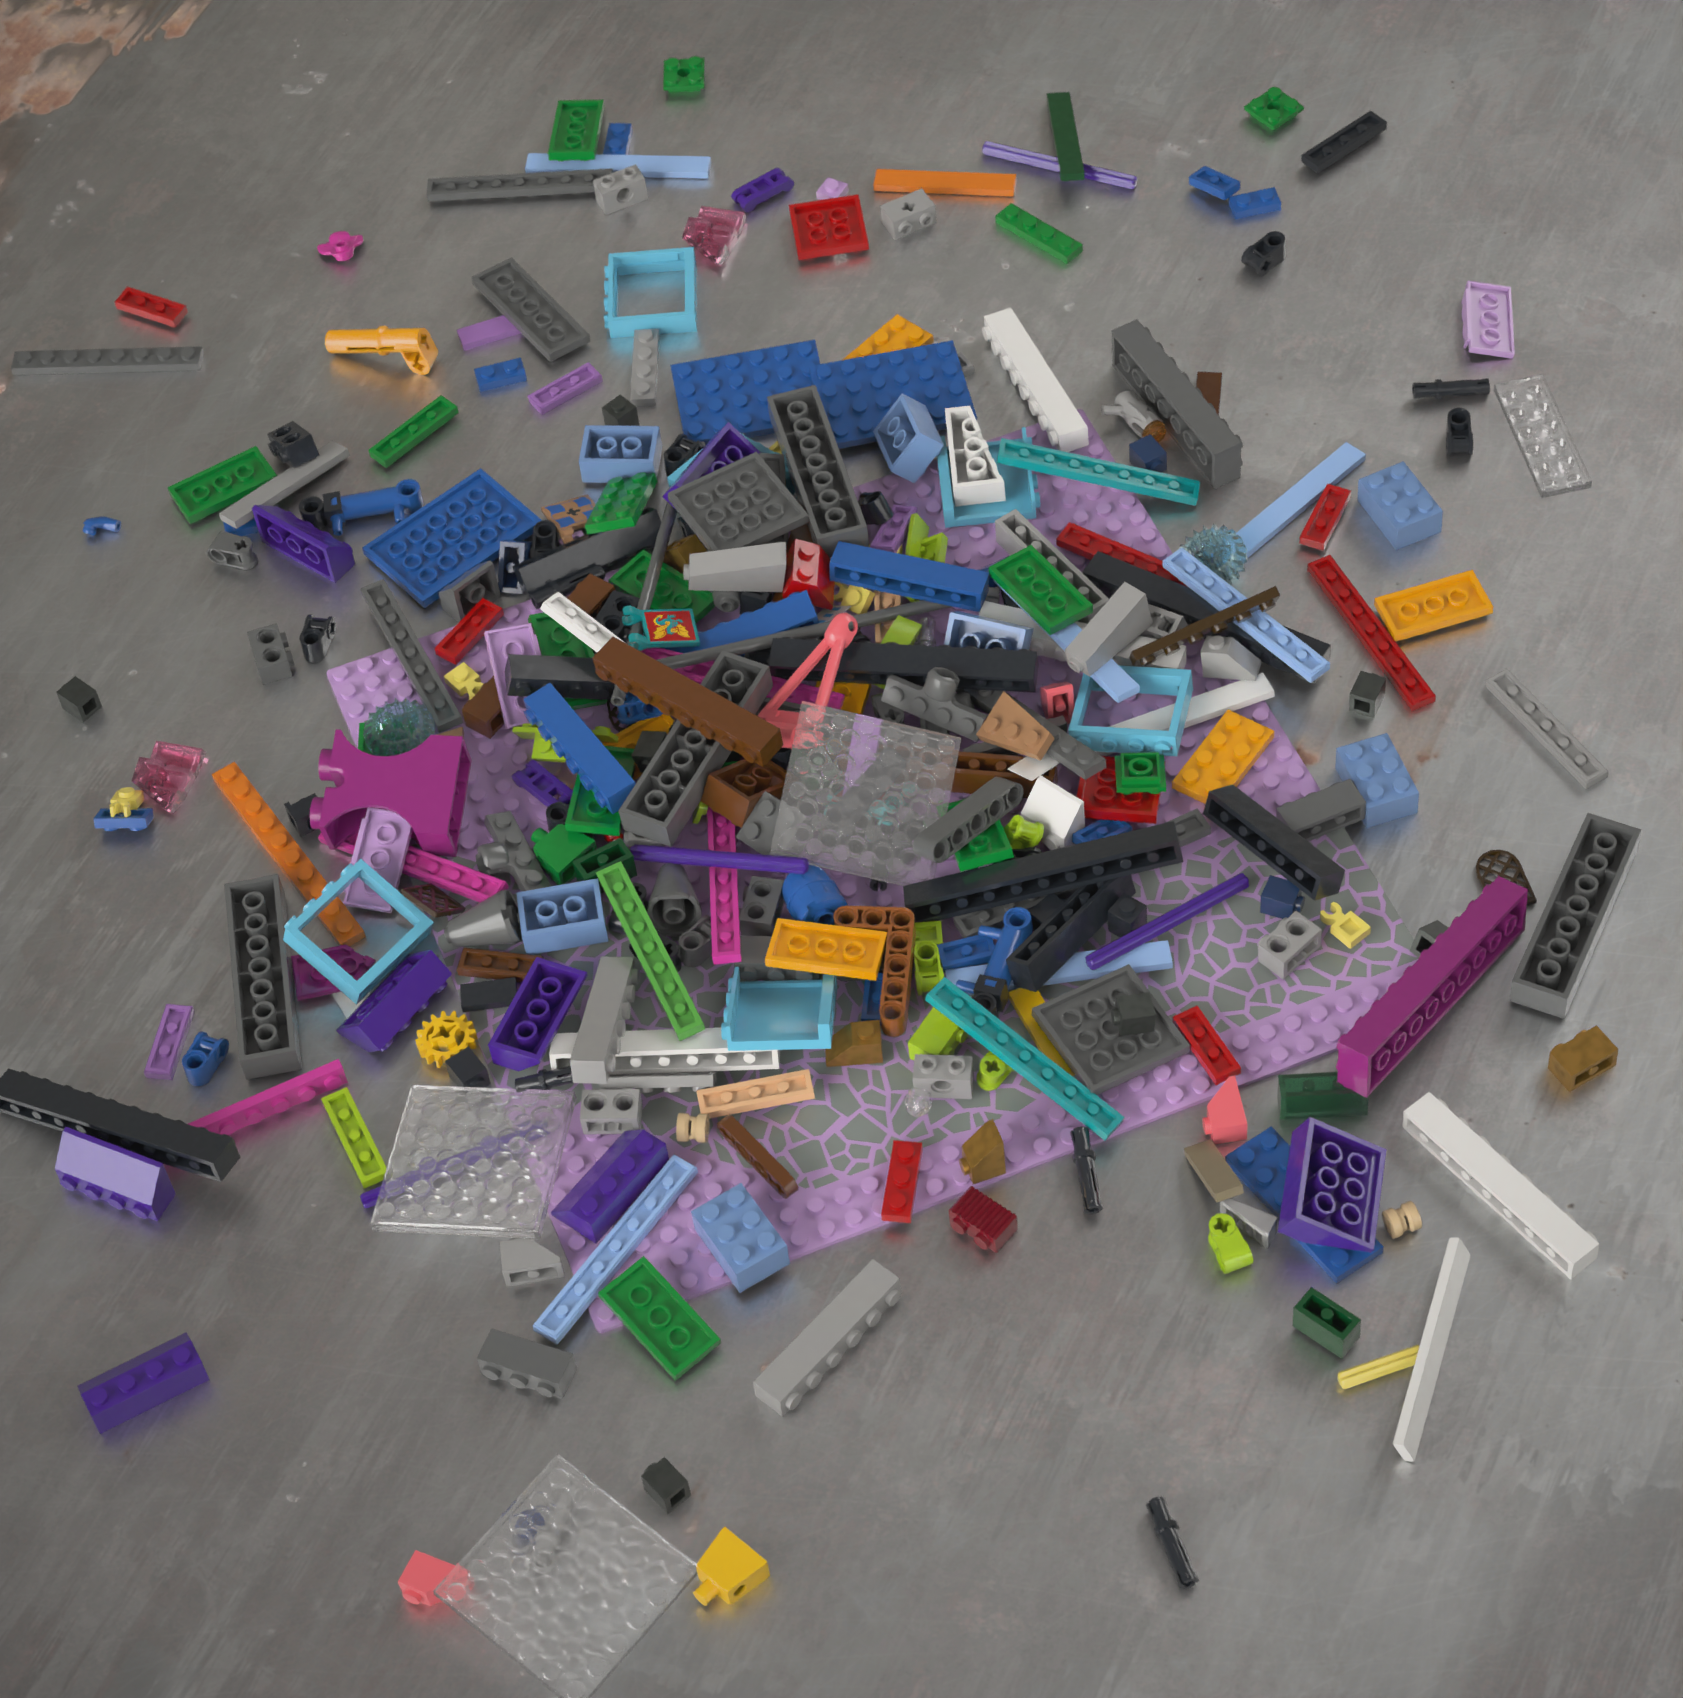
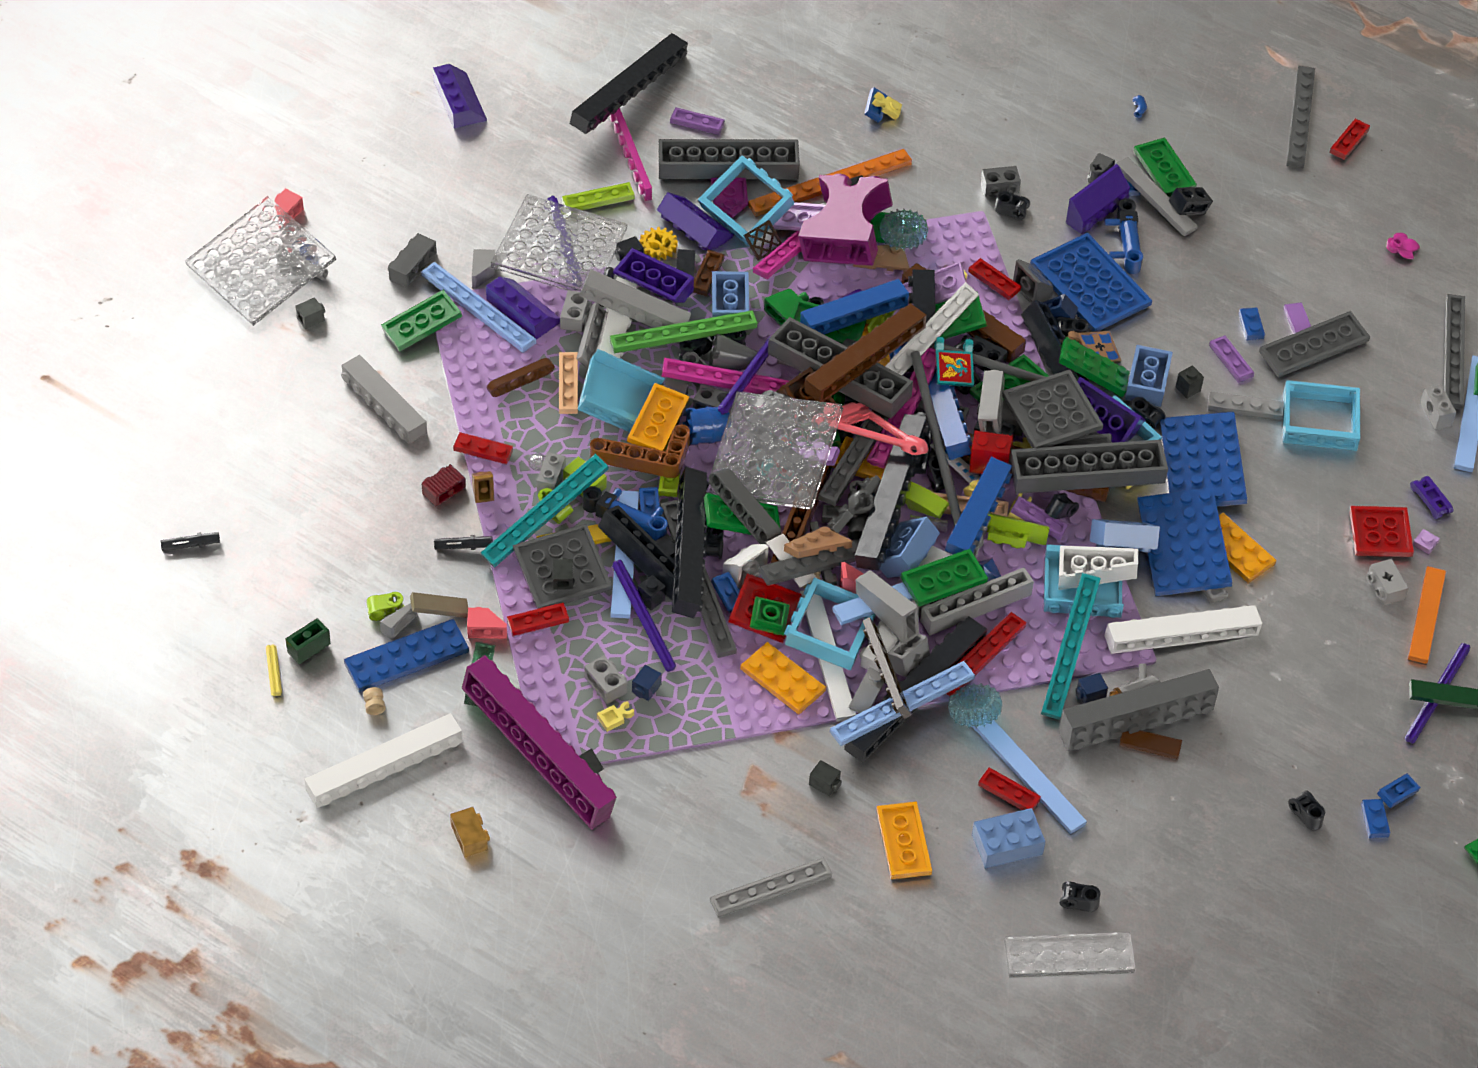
camera: 90 degrees right, 0 degrees up
slope [55,1127,176,1221] -> none
pearl dark grey brick [56,676,102,723] -> none
clear pink slope [131,741,206,814] -> none
blue piece [182,1031,229,1087] -> none
light orange piece [325,325,439,375] -> none
dark grey plate [360,579,463,733] -> none
green plate [368,395,459,468] -> none
dark grey cone [444,890,523,947] -> none
dark grey plate [476,811,551,892] -> none
black pin [530,564,606,609] -> none
dark green brick [572,837,637,893] -> none
tan wheel [676,1113,709,1143] -> none
clear pink slope [682,206,747,266] -> none
medium blue brick [691,1183,790,1293] -> none
yellow torso [693,1526,770,1606] -> none
pearl gold slope [825,1020,883,1067] -> none
lime piece [913,940,944,996] -> none
green plate [995,203,1083,264] -> none
lime piece [1004,815,1044,849] -> none
black brick [1203,784,1345,901] -> none
dark grey brick [1276,779,1366,841] -> none
dark purple slope [1278,1117,1387,1252] -> none
black plate [1301,110,1387,174] -> none
red tile [1307,555,1436,711] -> none
medium blue brick [1335,733,1419,829] -> none
white tile [1393,1238,1470,1461] -> none
black pin [1412,378,1490,399] -> none
lavender piece [1461,280,1515,359] -> none
dark brown window [1475,850,1537,905] -> none
dark grey brick [1510,813,1642,1019] -> none

